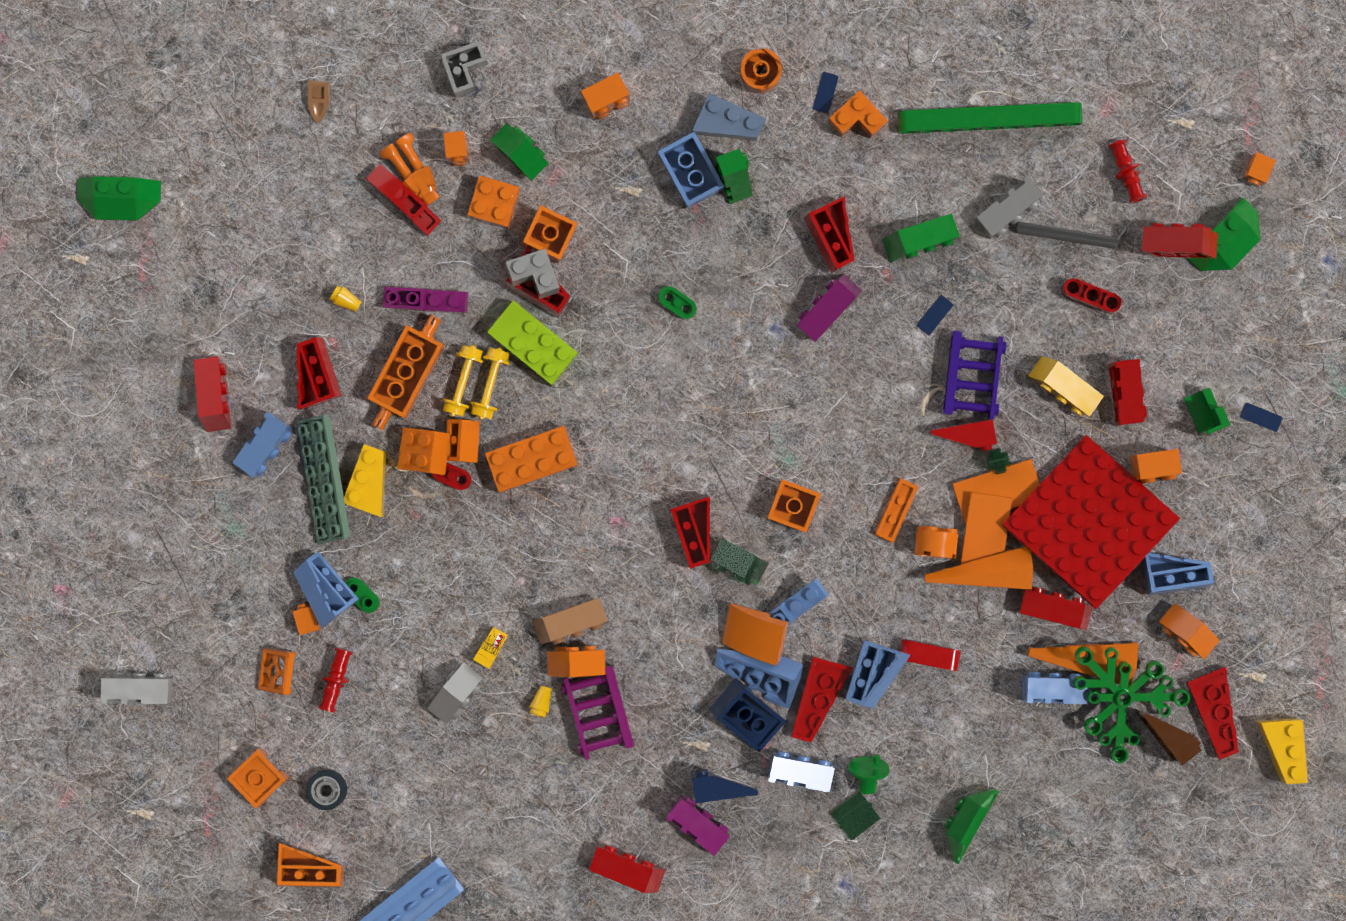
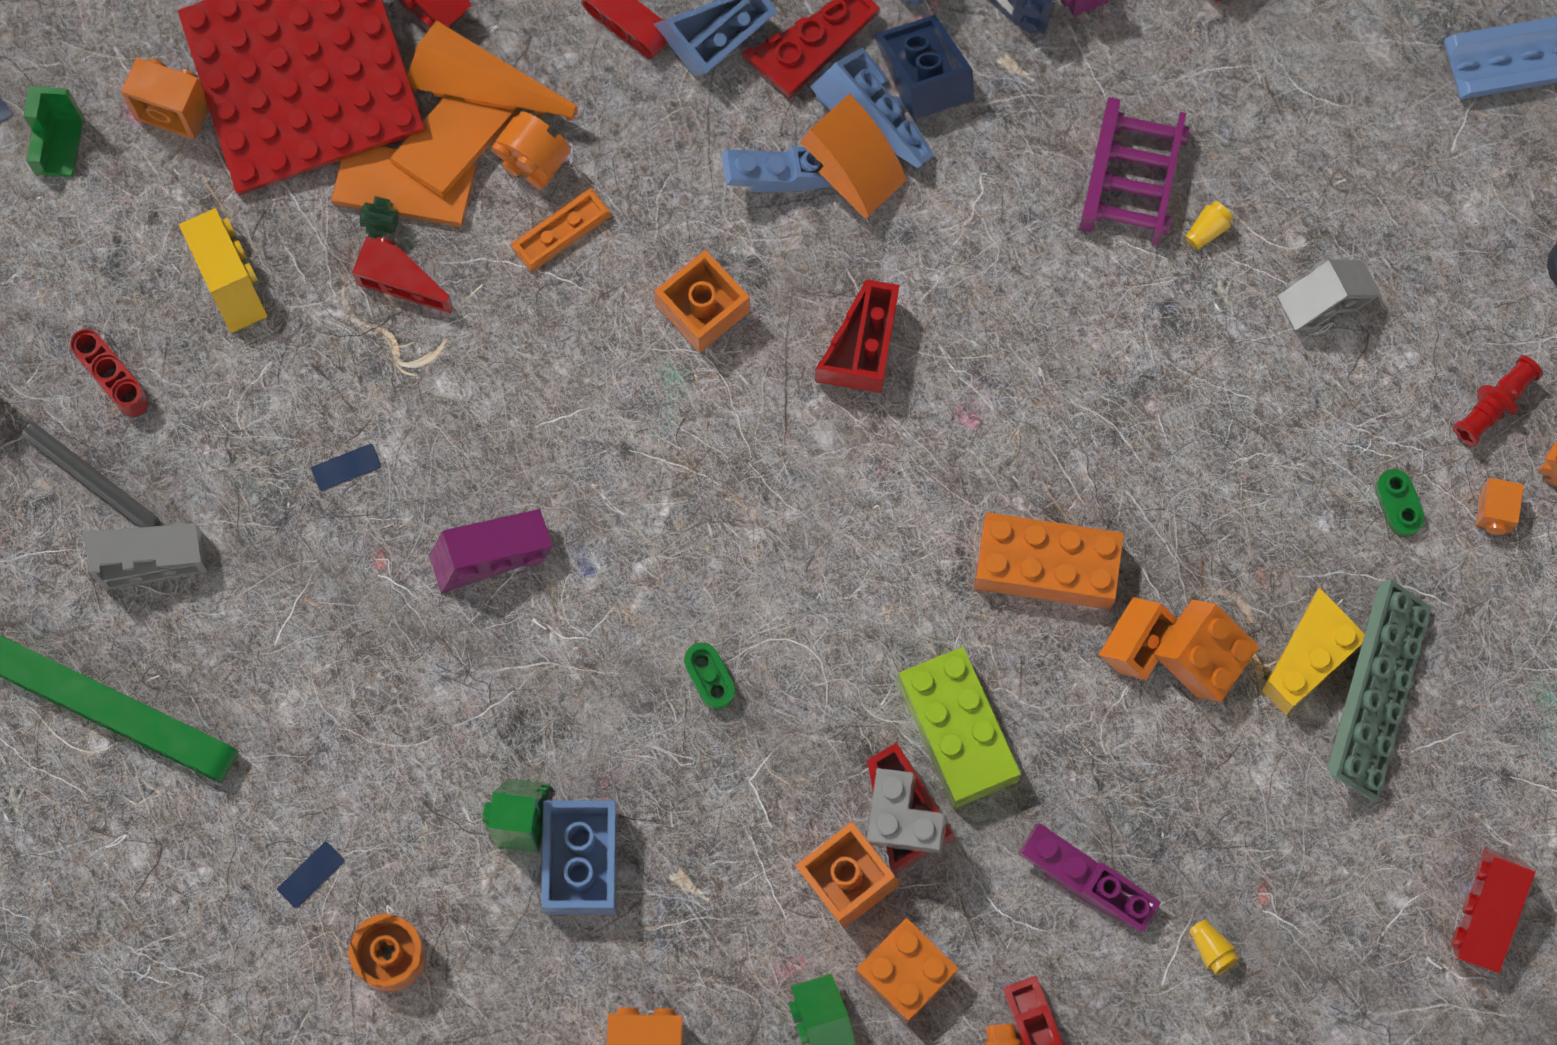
camera: 155 degrees left, 15 degrees down
medium blue wedge [233,412,293,478] -> none
medium blue wedge [293,552,358,629] -> none
red wedge [297,337,342,410] -> none
orange brick [367,314,445,430] -> none
red plate [432,462,472,490] -> none
yellow piece [442,344,483,417] -> none
yellow piece [470,346,510,420] -> none
yellow leg [473,627,508,669] -> none
medium nougat wedge [532,598,608,645] -> none
orange brick [547,646,605,677] -> none
sand blue wedge [692,93,766,141] -> none
clear green brick [710,538,769,585] -> none
red wedge [804,196,855,274] -> none
orange brick [828,90,888,138] -> none
green wedge [882,213,960,263] -> none
dark purple fence [942,331,1006,420] -> none
red wedge [1108,359,1147,426] -> none

